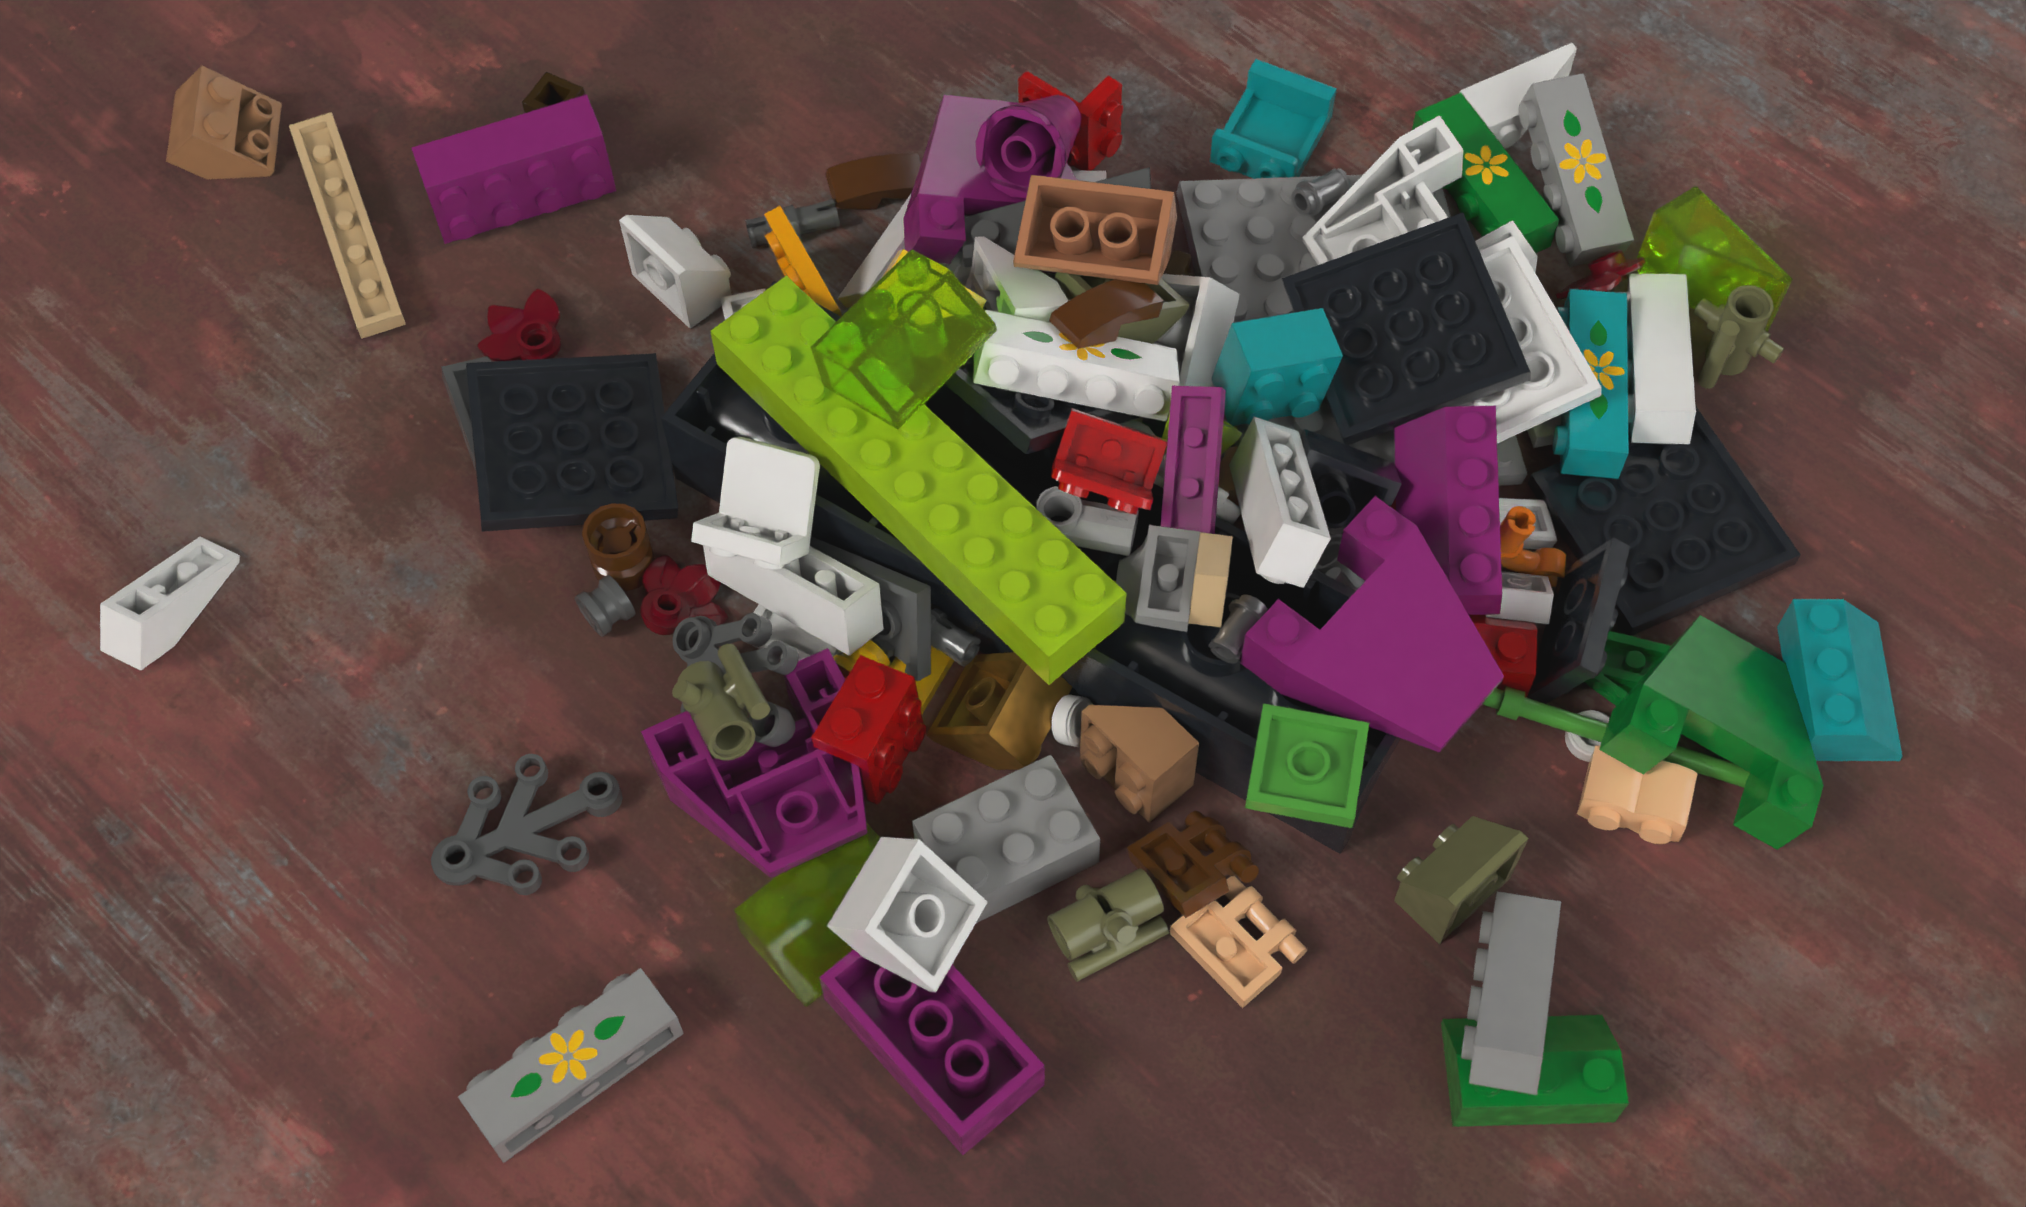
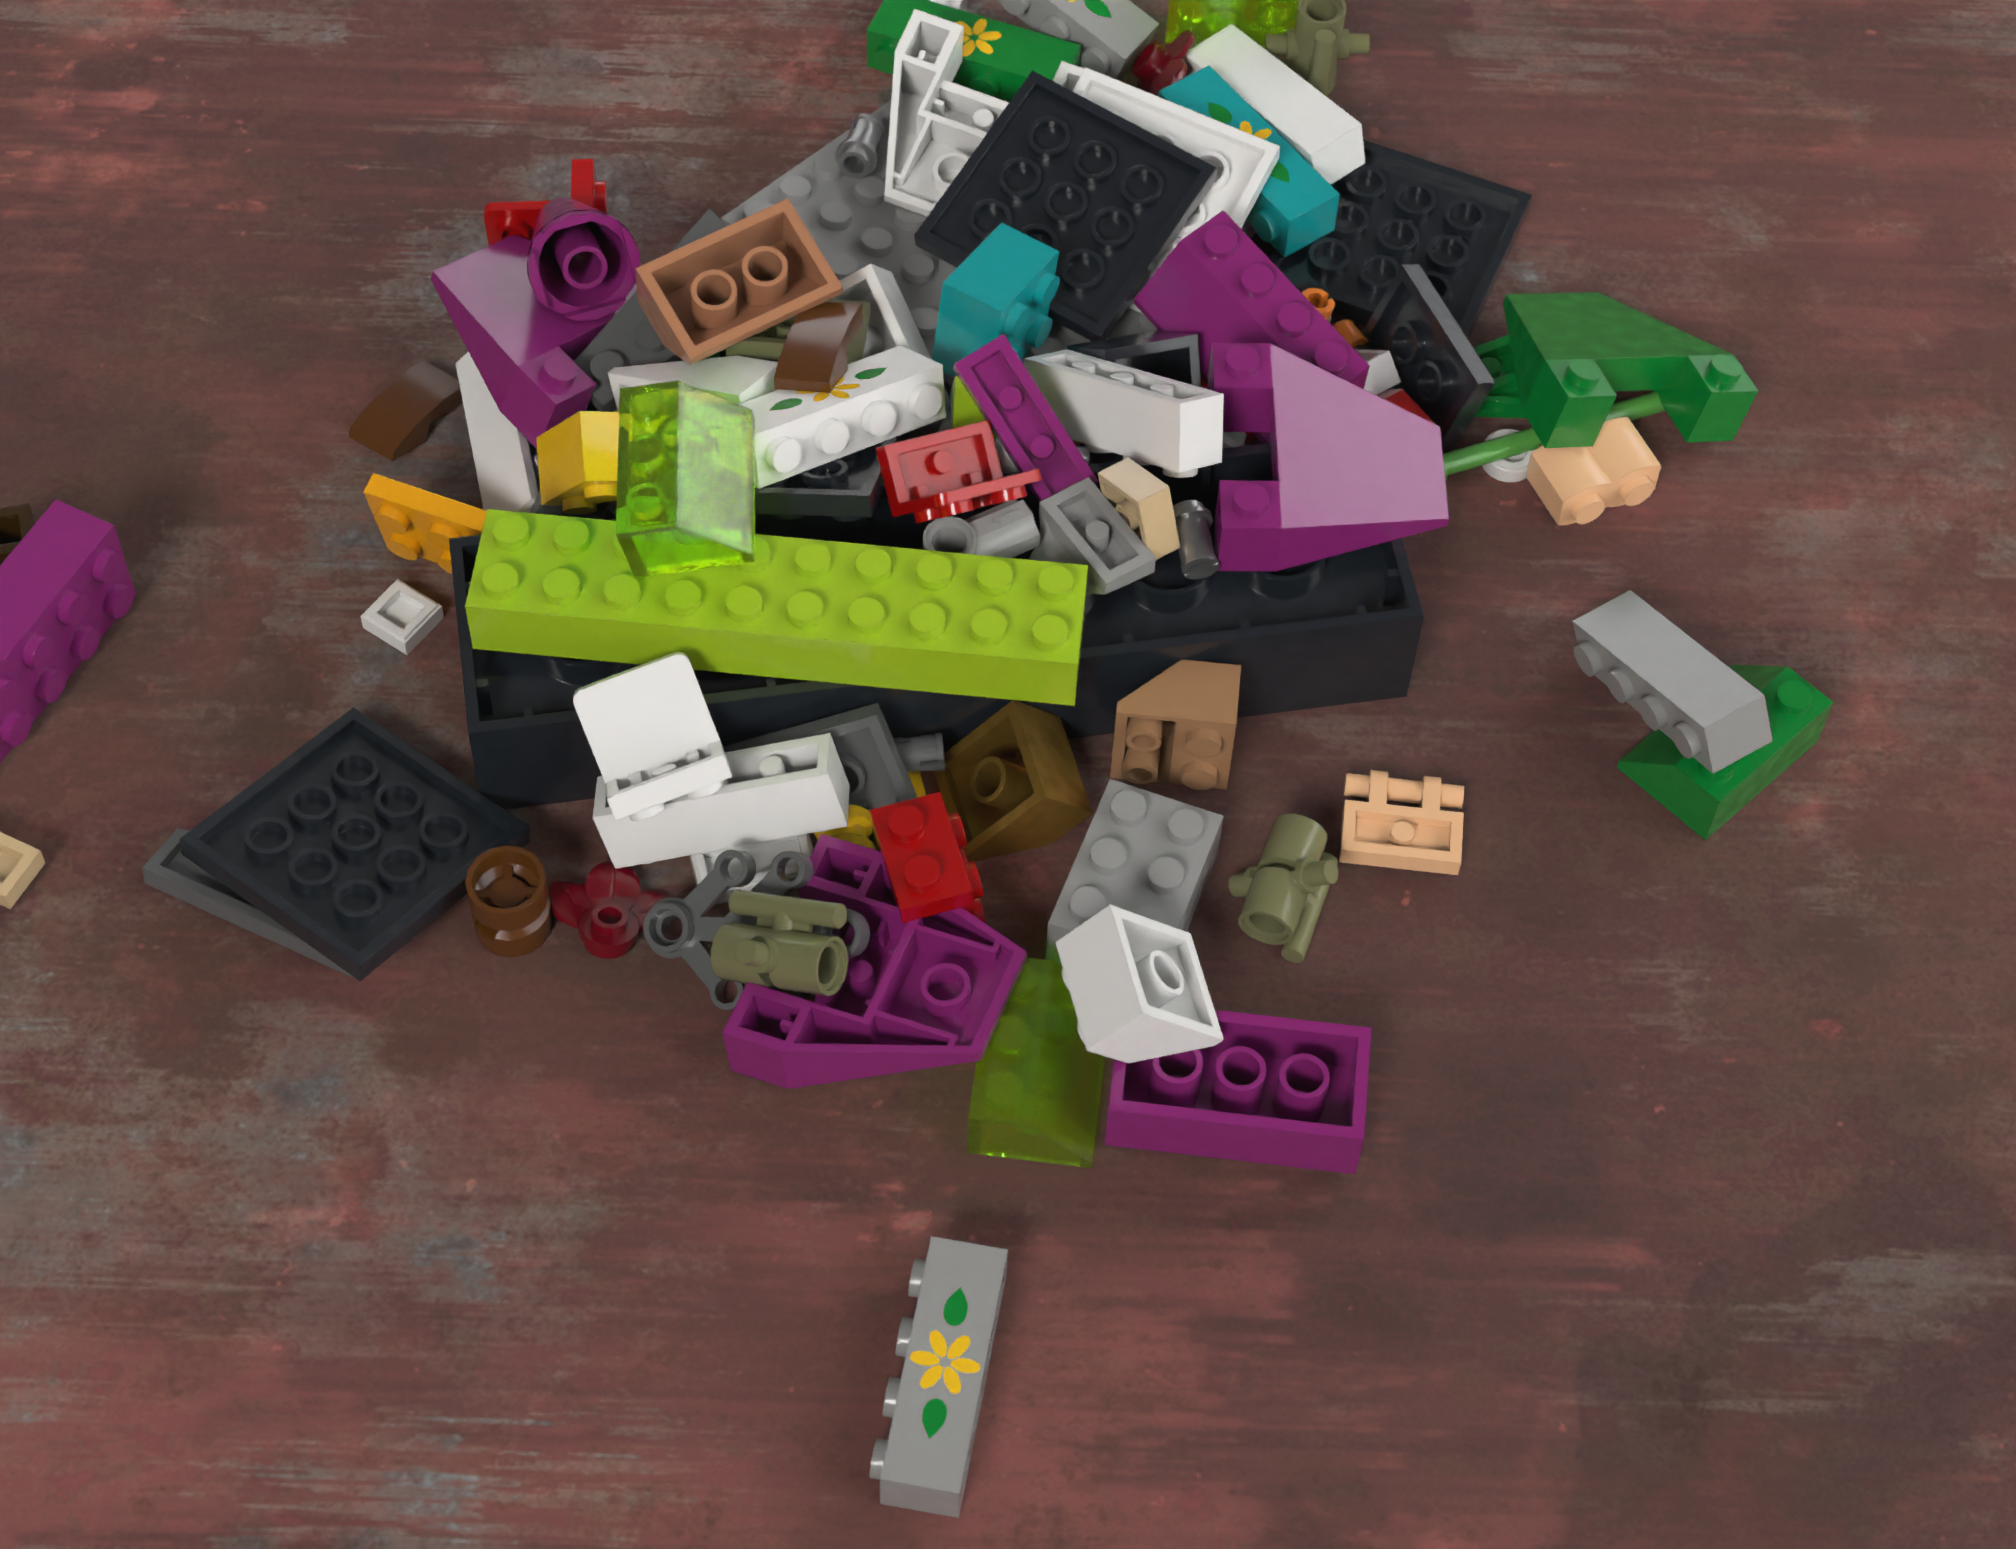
camera: 45 degrees left, 5 degrees down
white slope [100,537,240,670] -> none
dark grey plant [431,754,622,895] -> none
dark red plate [477,289,561,361] -> none
dark grey wheel [574,575,636,637] -> none
white slope [619,215,732,329] -> none
dark grey pin [745,199,840,248] -> none
white tile [1052,695,1093,747] -> none
reddish brown plate [1126,811,1259,918] -> none
teal panel [1210,59,1337,179] -> none
bright green plate [1245,704,1369,828] -> none
olive slope [1394,816,1529,944] -> none
teal slope [1777,599,1903,761] -> none

